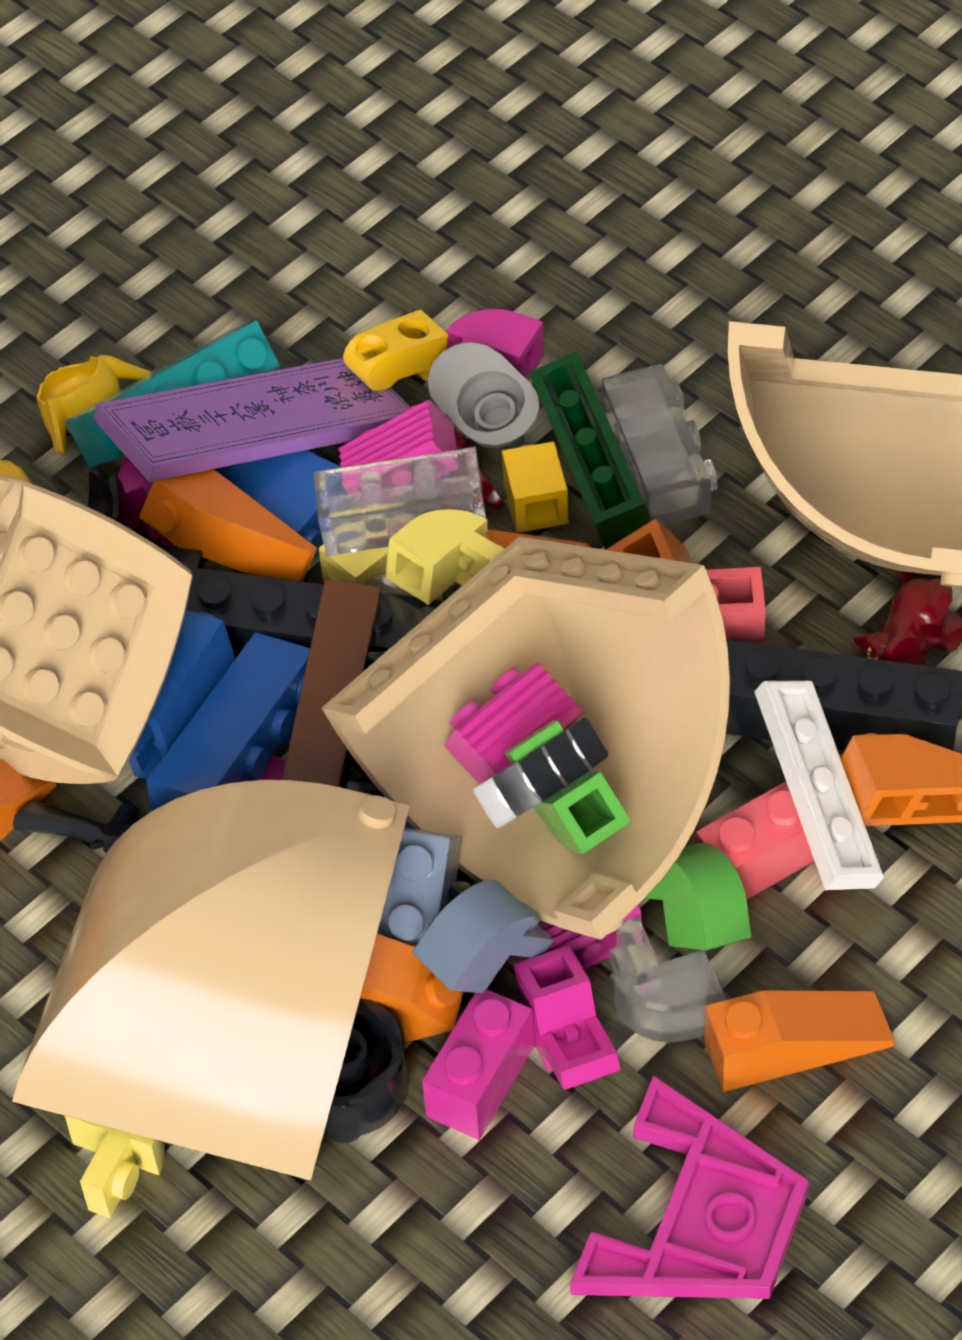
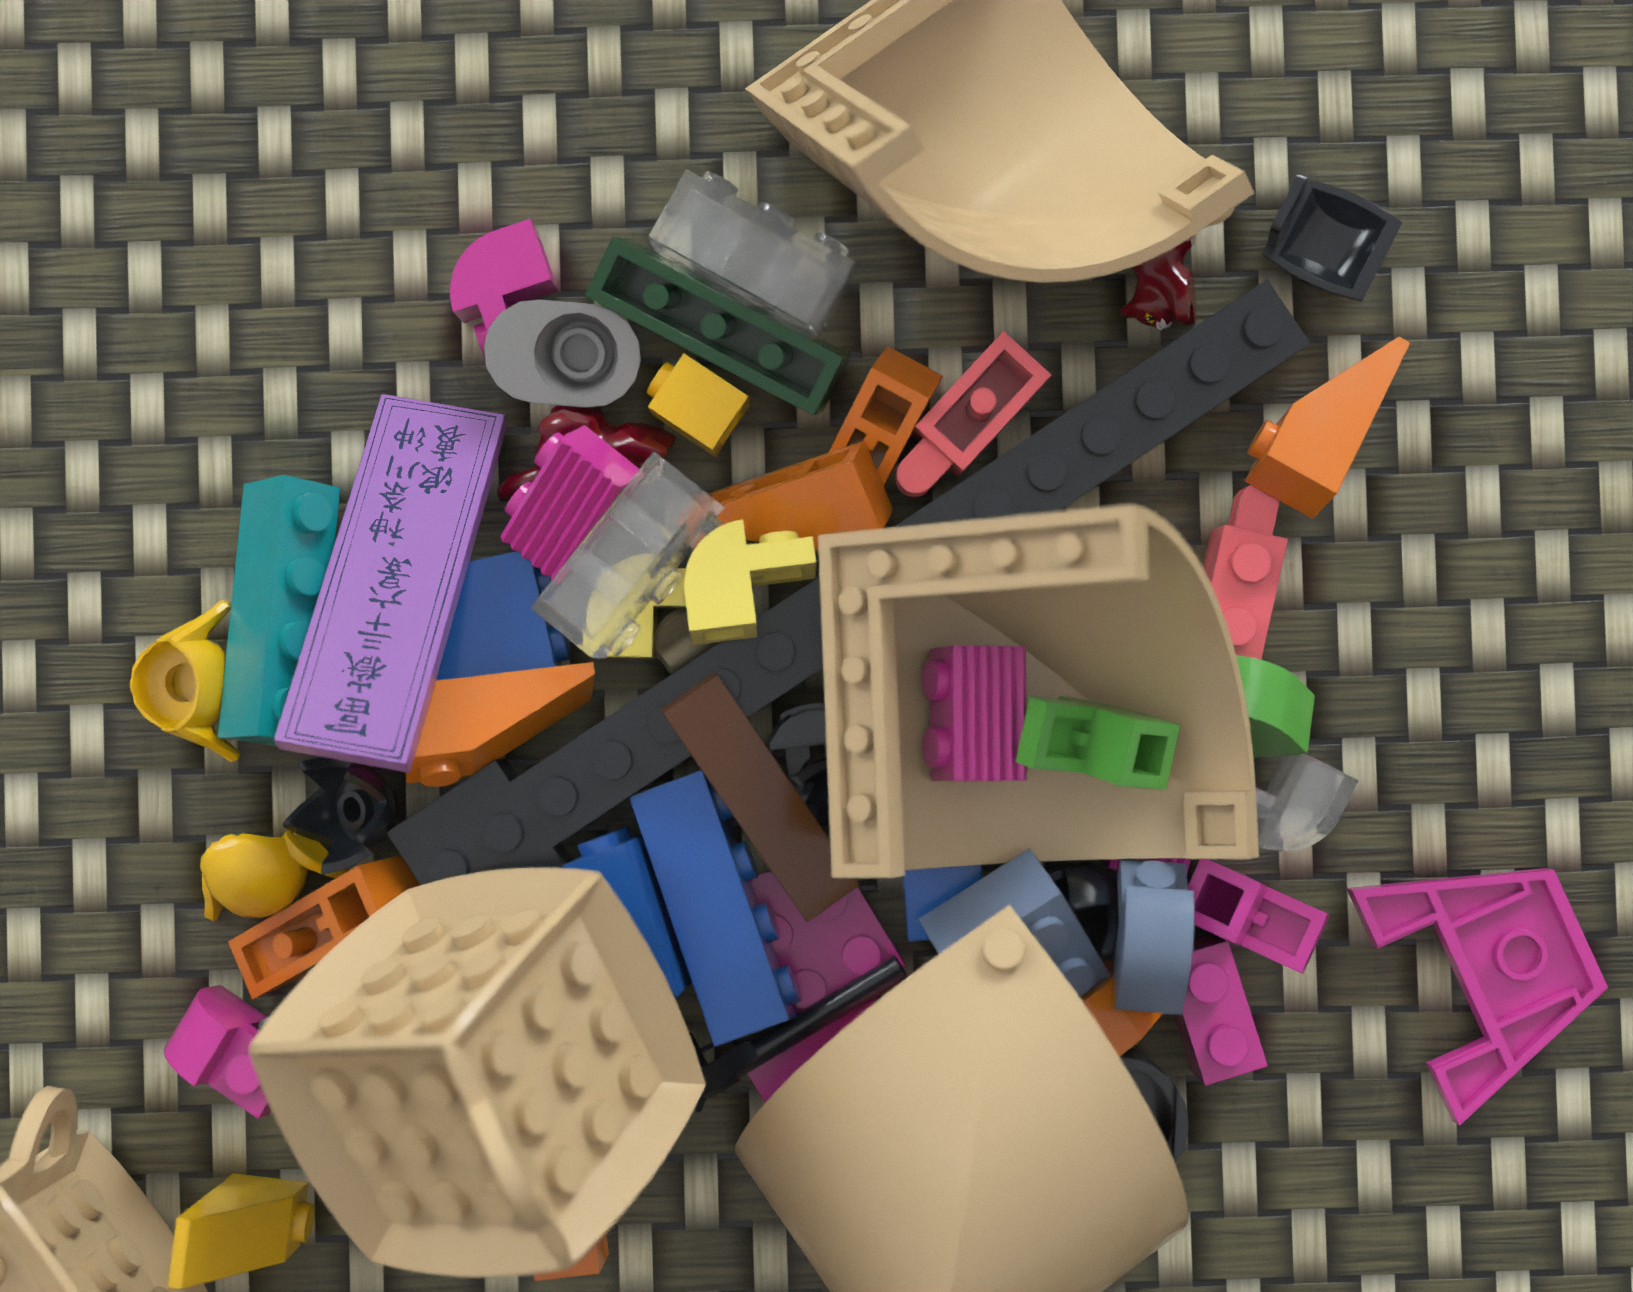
camera: 45 degrees left, 35 degrees up
yellow leg [343,309,448,391] -> none
black sticker [473,718,608,828] -> none
orange slope [704,990,895,1092] -> none
white tile [755,681,884,890] -> none

